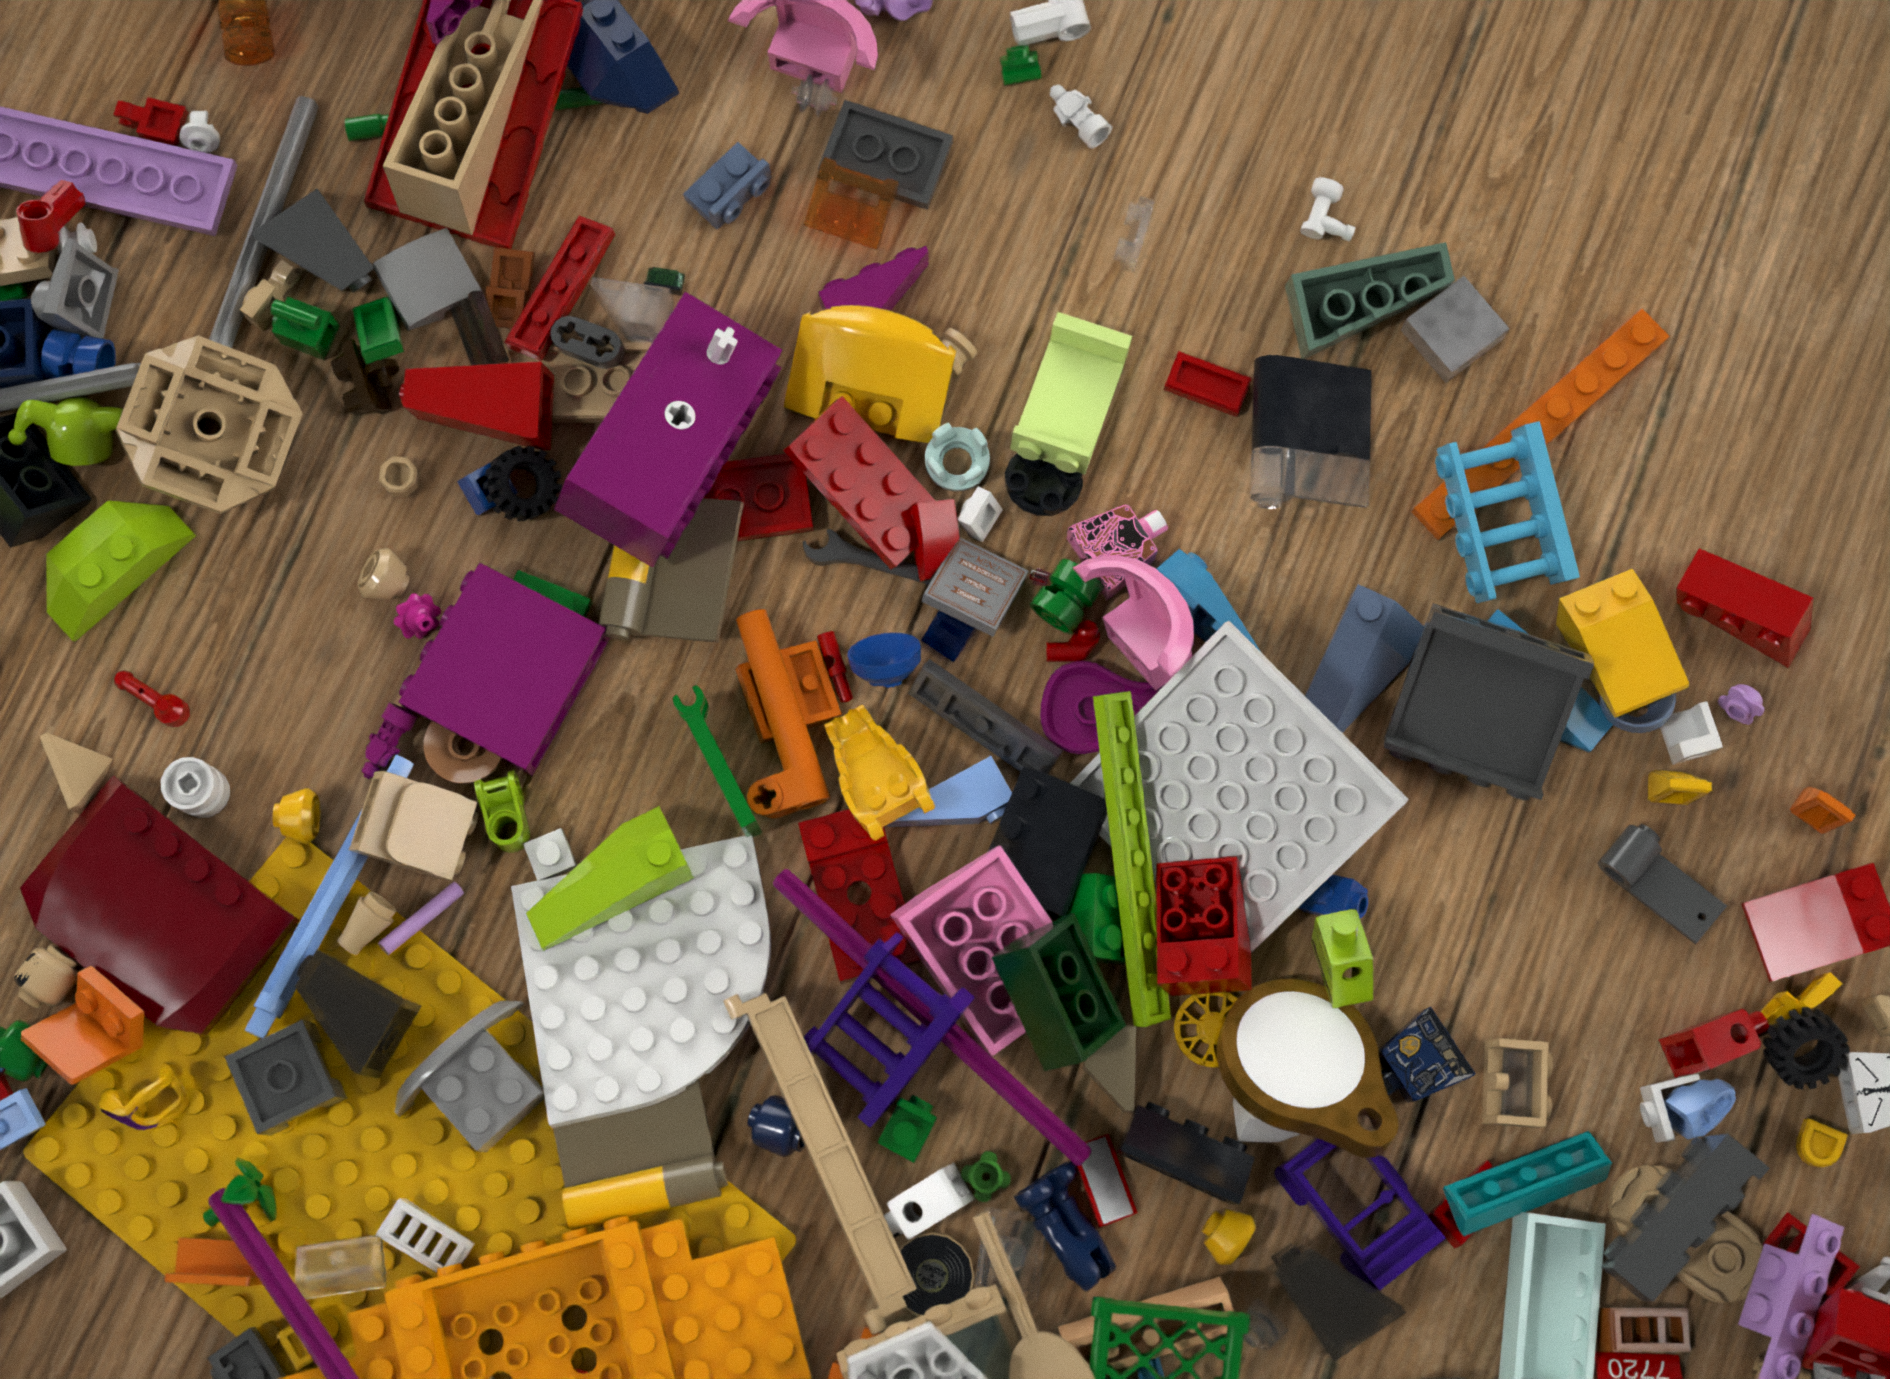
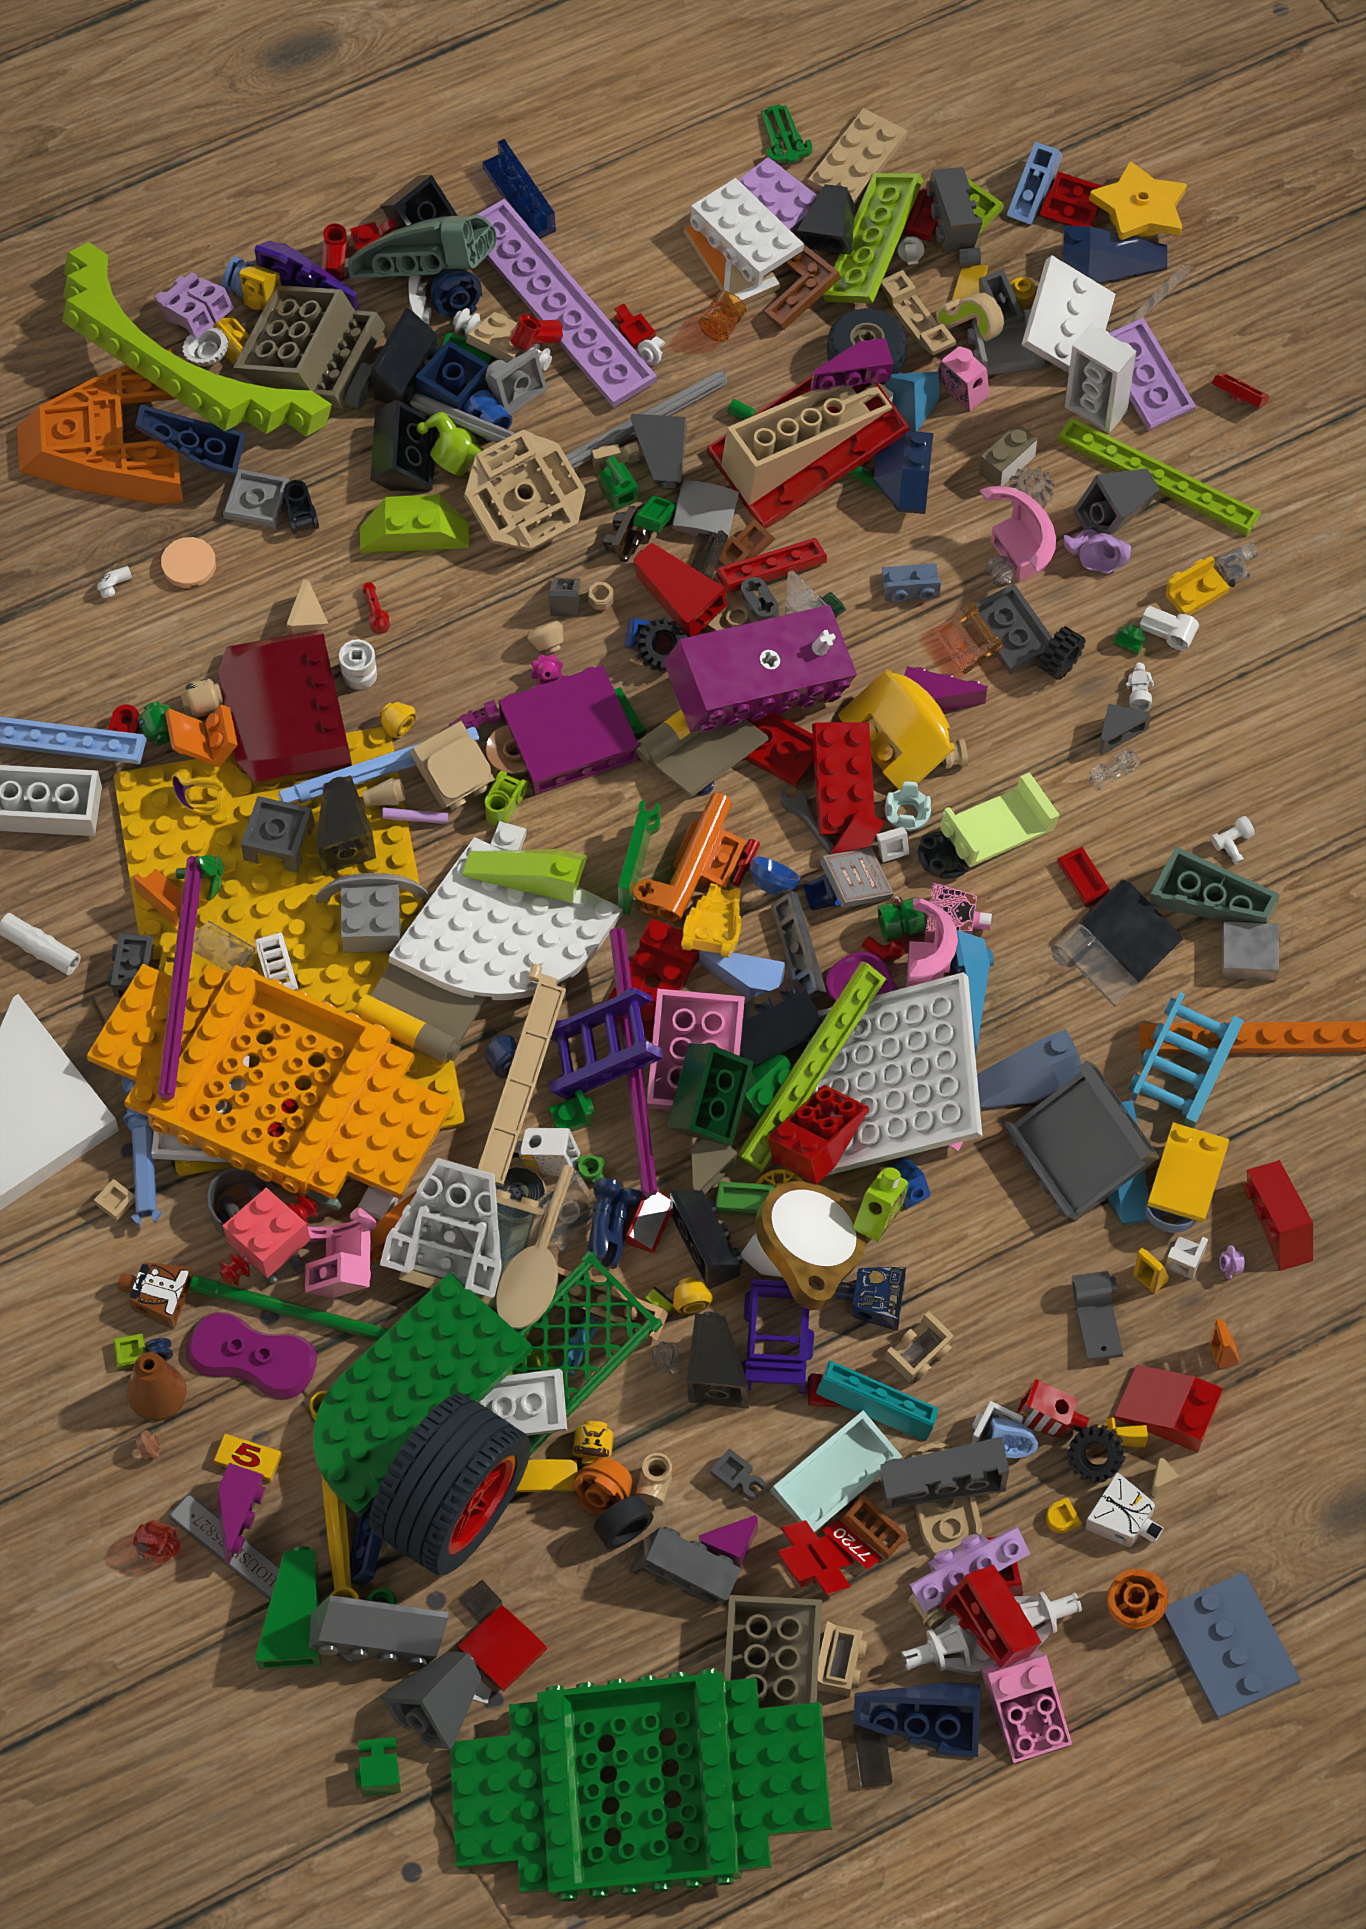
camera: 40 degrees right, 15 degrees down
none -> dark grey slope [549,577,580,617]
none -> lime piece [644,1286,674,1313]
none -> bright green tile [715,1181,777,1215]
none -> black tyre [1038,626,1086,680]
none -> dark grey slope [1099,704,1151,755]

